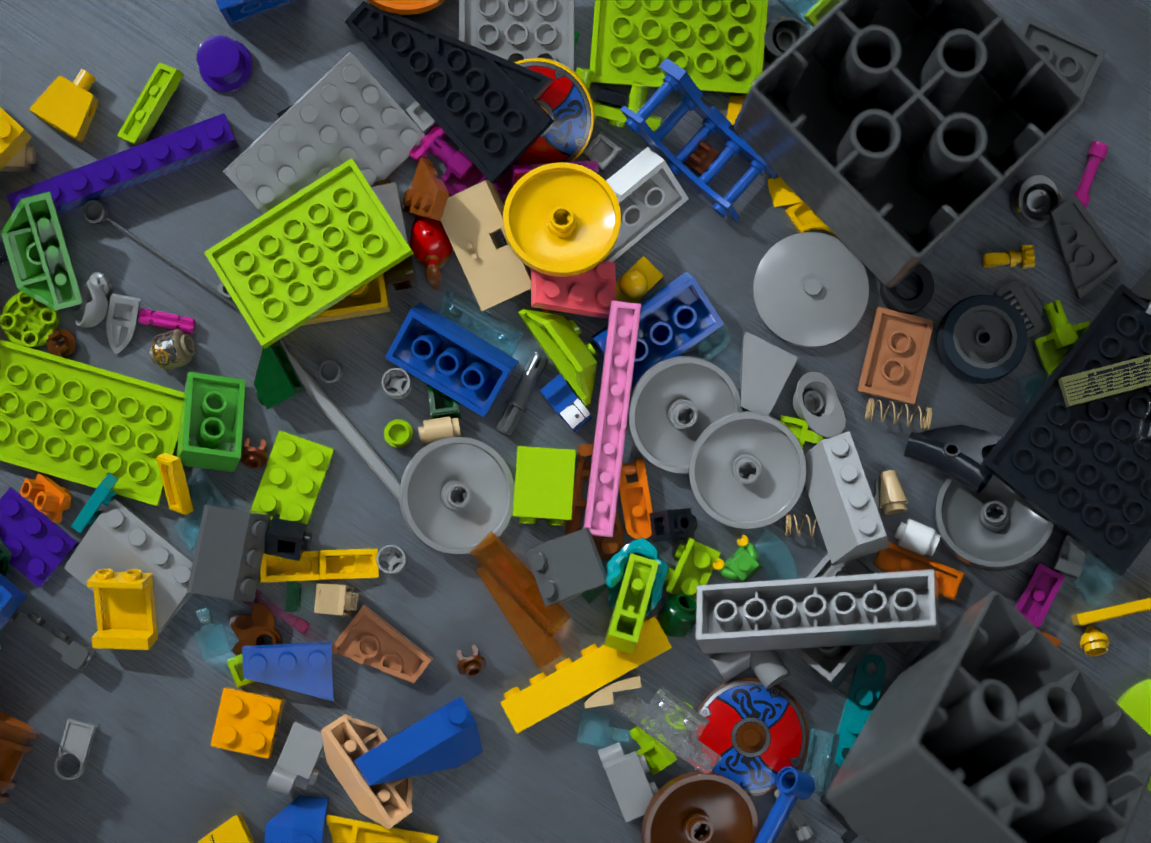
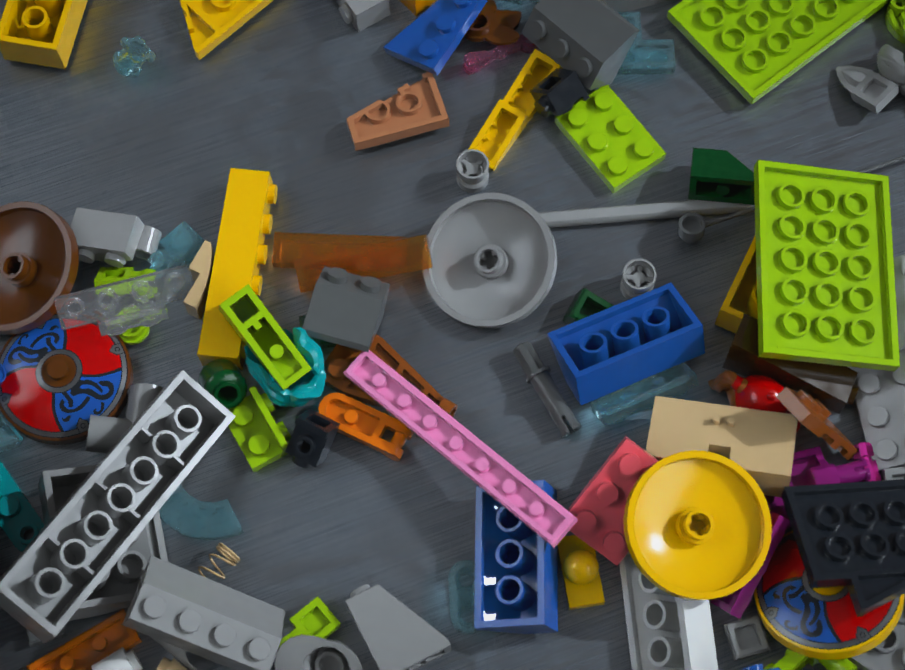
camera: 125 degrees right, 15 degrees down
reddish brown plate [47,329,76,358] -> none
dark pink axle [138,308,196,334] -> none
head [149,329,195,371] -> none
yellow tile [156,453,194,515] -> none
bright green slope [177,372,246,472] -> none
copper plate [240,438,268,469] -> none
clear green tile [285,581,302,612] -> none
tan slope [314,584,359,617] -> none
light nougat wedge [321,714,412,829] -> none
blue wedge [354,696,483,786] -> none
lime plate [384,419,413,448] -> none
tan brick [418,416,461,445] -> none
reddish brown plate [456,644,486,677] -> none
lime brick [513,446,576,526] -> none
lime wedge [518,309,598,409] -> none
blue leg [540,374,593,432] -> none
light grey dish [627,356,742,473] -> none
light grey dish [689,412,806,529] -> none
bright green piece [712,535,763,583] -> none

